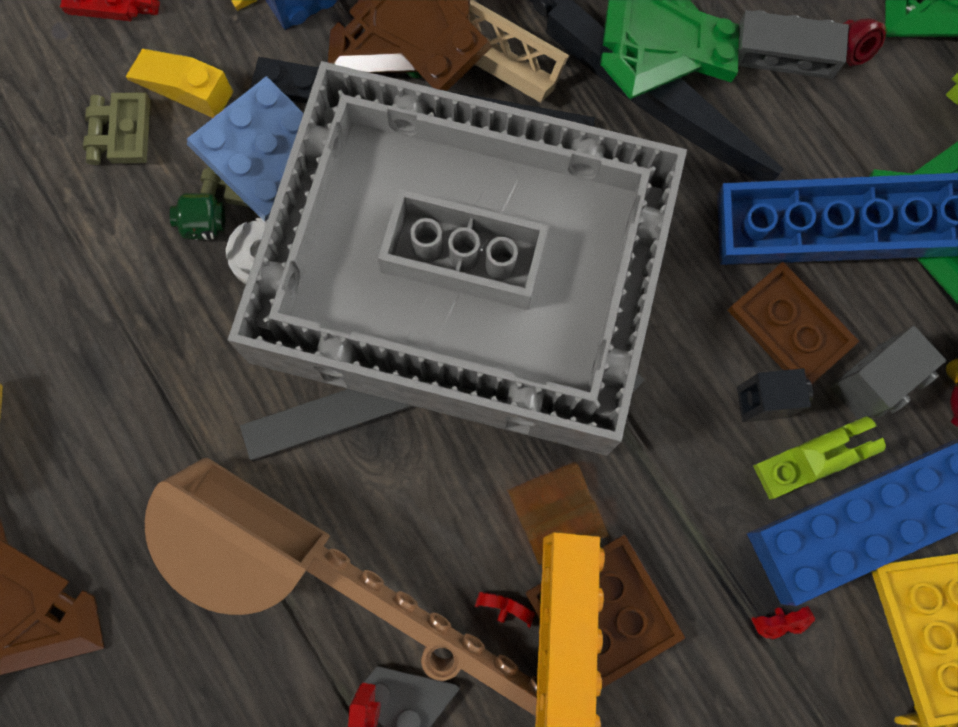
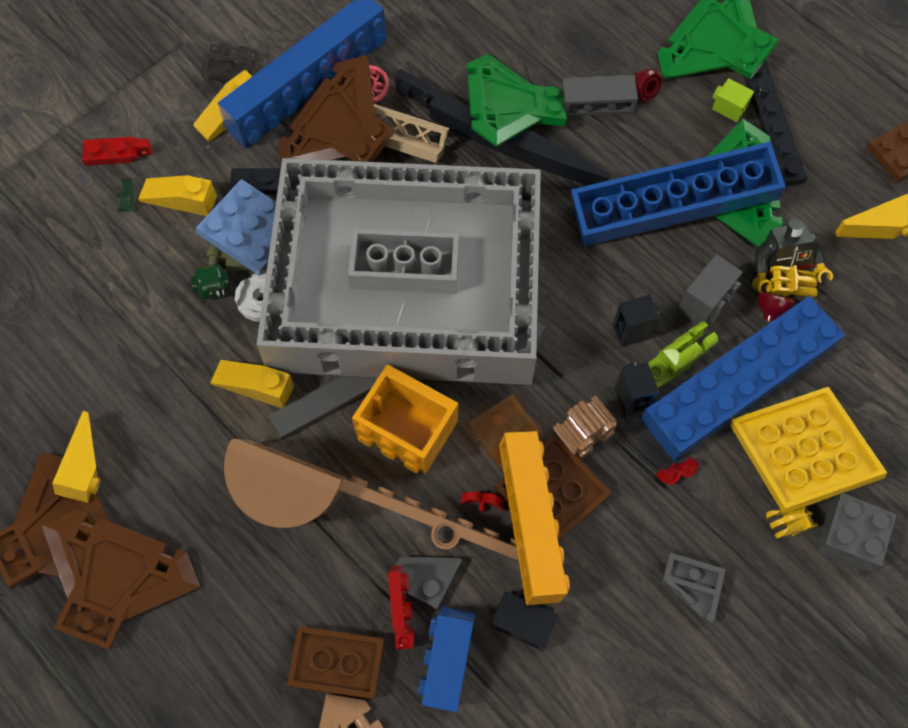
camera: 10 degrees left, 10 degrees down
olive plate [83,92,151,165] -> none
reddish brown plate [727,262,860,384] -> none
none -> clear green piece [116,177,134,212]
none -> yellow slope [210,360,294,408]
none -> light orange container [352,364,458,475]
none -> medium nougat brick [553,395,617,458]
none -> black brick [614,362,659,417]

